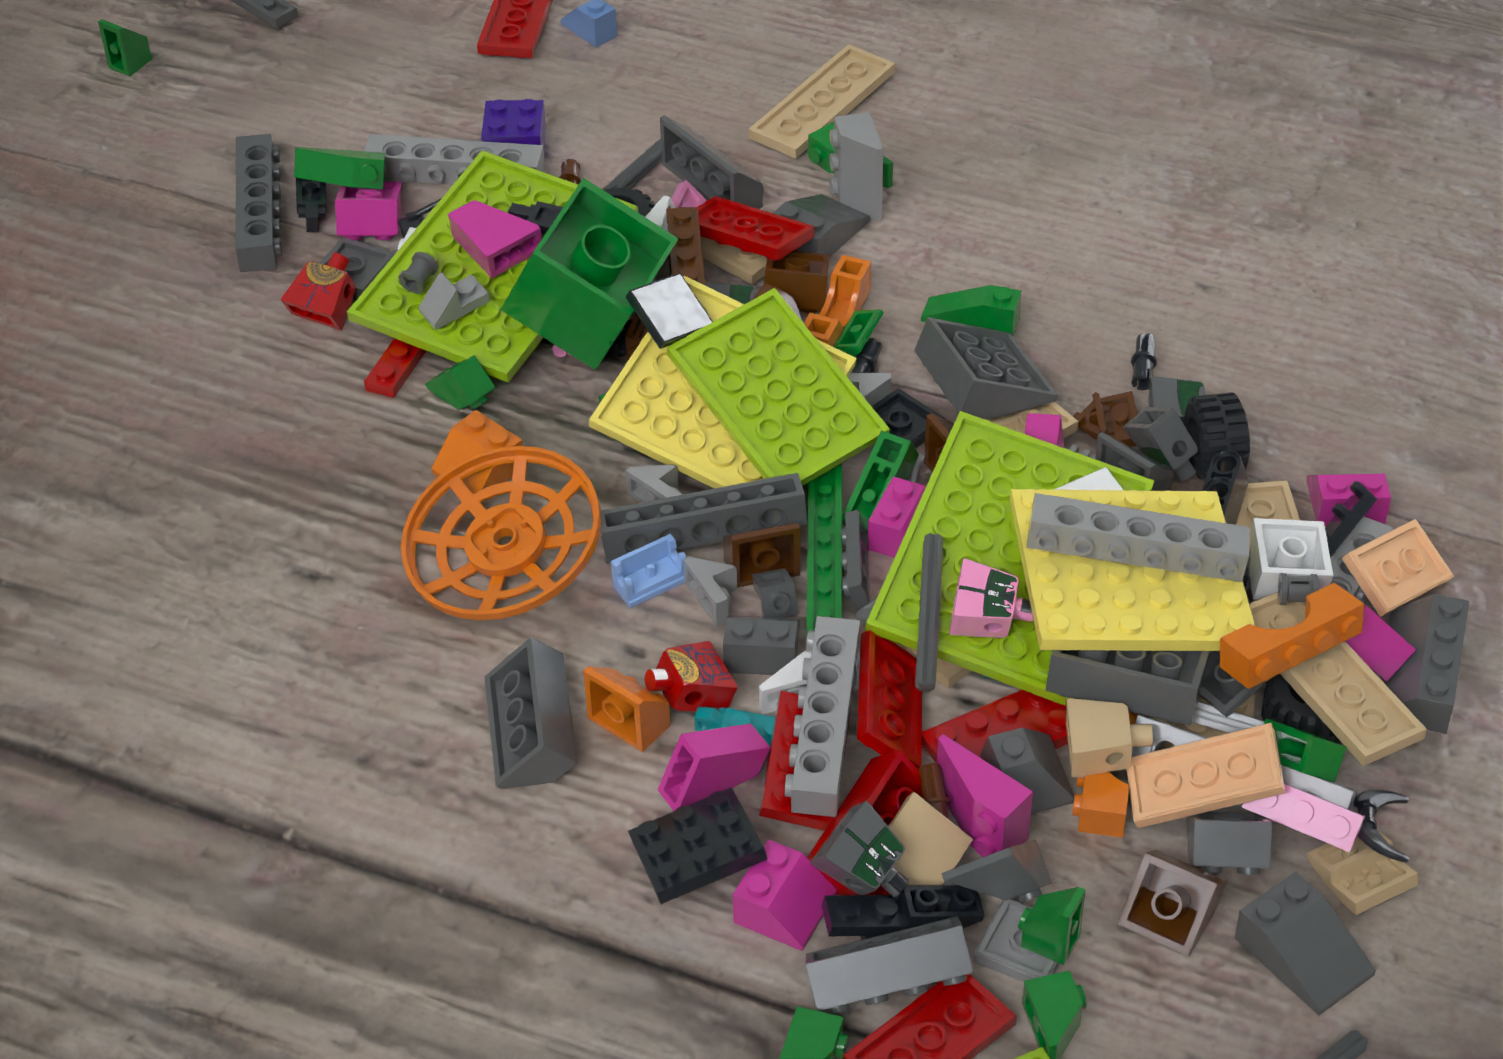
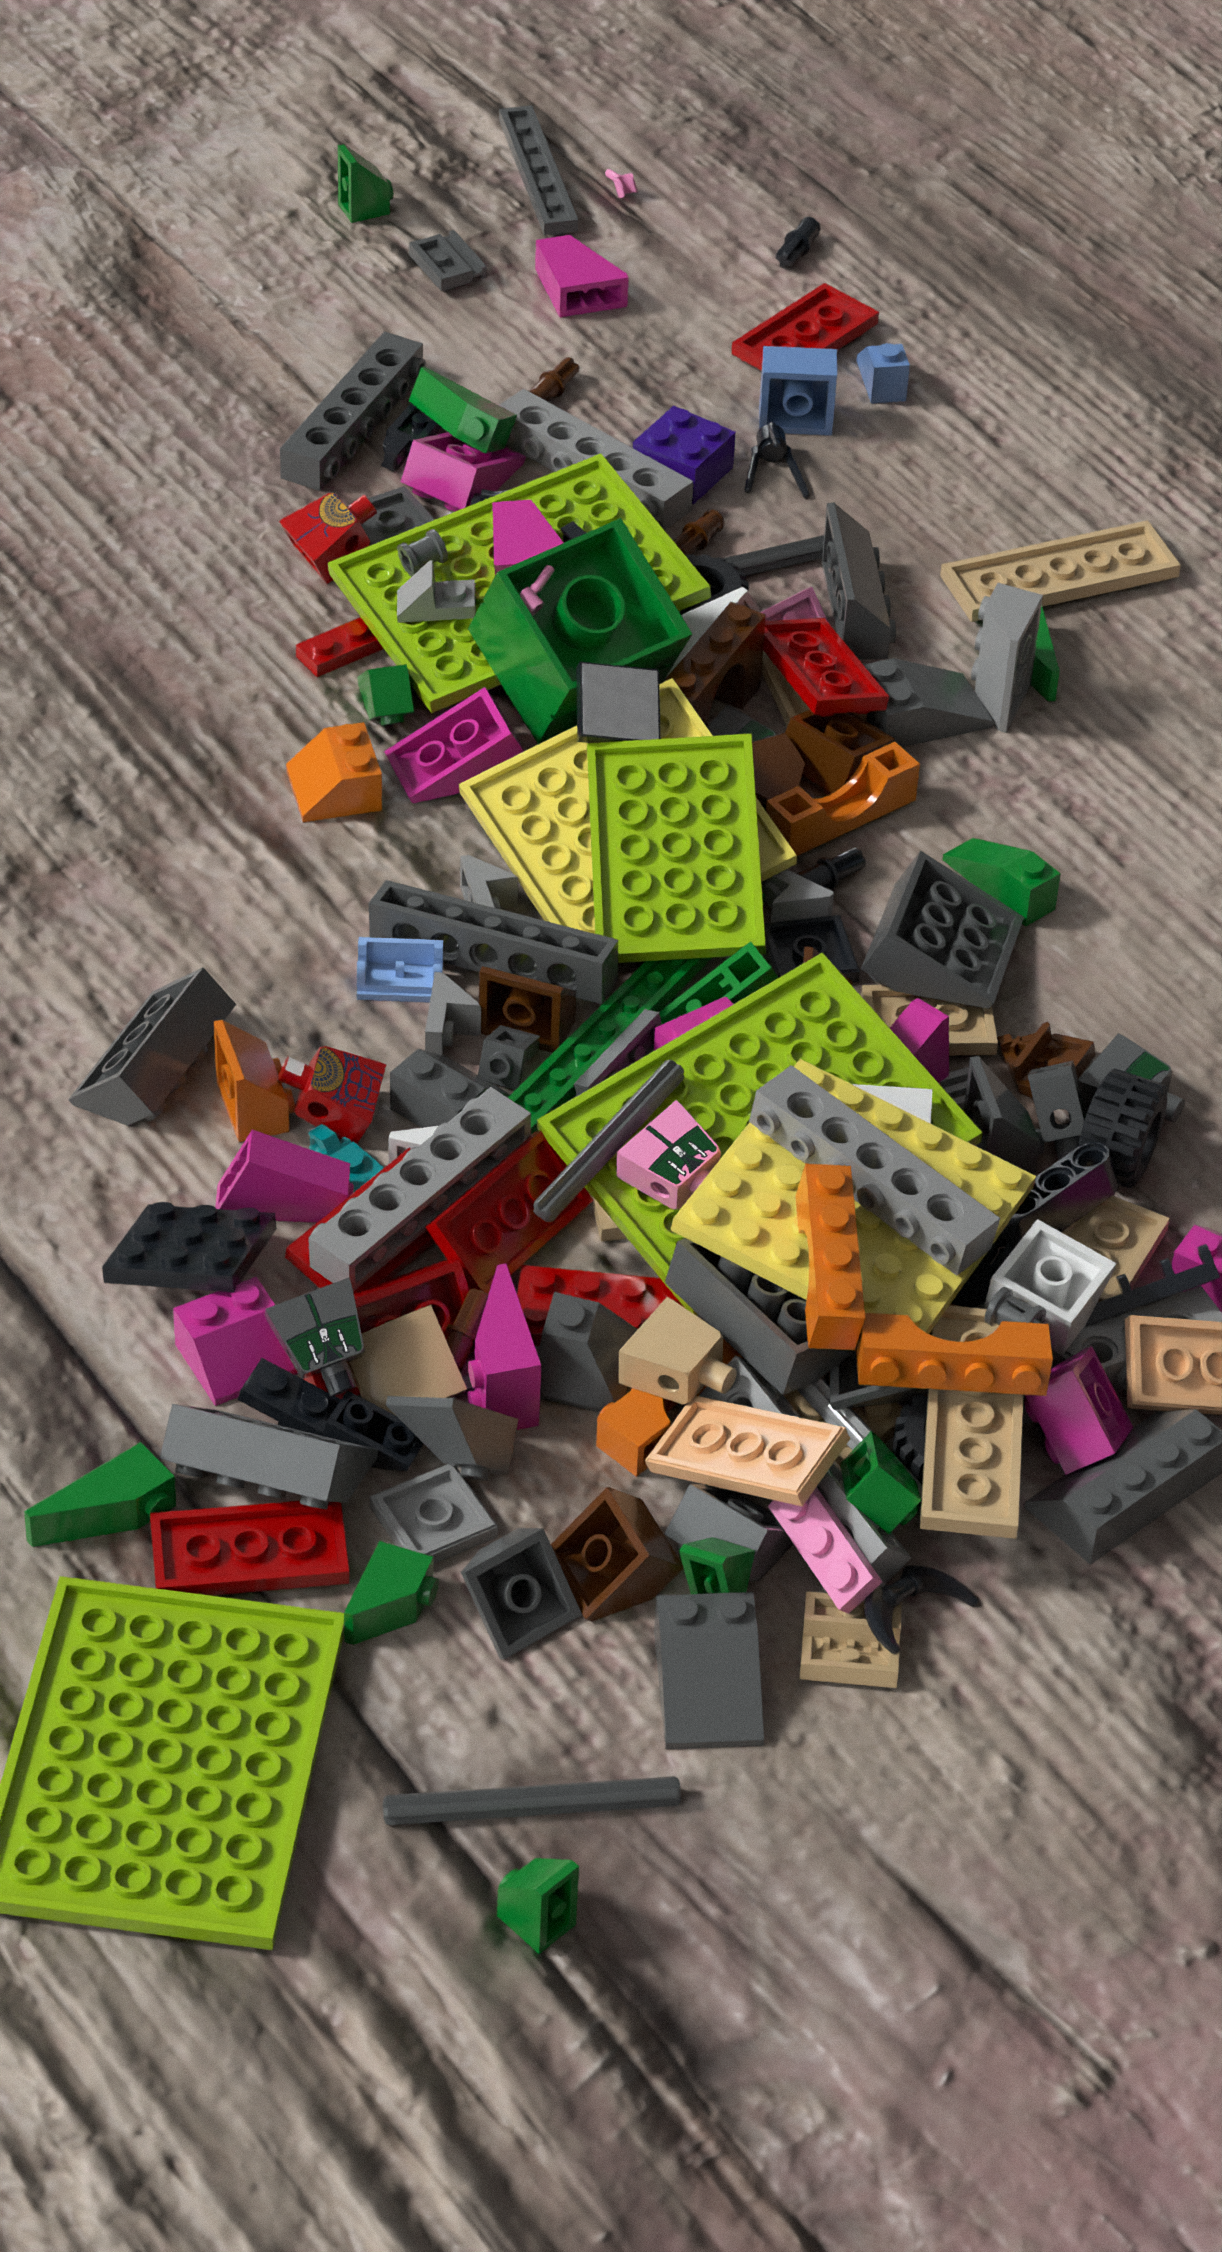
camera: 30 degrees right, 0 degrees up
orange dish [401,446,602,620] -> none
green slope [833,309,884,357] -> none
green slope [1018,887,1086,965] -> none
black axle [1131,333,1157,391] -> none
none -> dark pink slope [384,687,525,803]
none -> dark grey plate [409,230,487,291]
none -> dark grey slope [461,1528,582,1660]
none -> bright pink hand [520,565,555,616]
none -> reddish brown axle [528,357,579,402]
none -> dark pink slope [535,235,629,317]
none -> green slope [679,1537,755,1594]
none -> black plant [744,422,810,498]
none -> medium blue brick [759,346,837,436]
none -> orange arch [795,1163,865,1350]

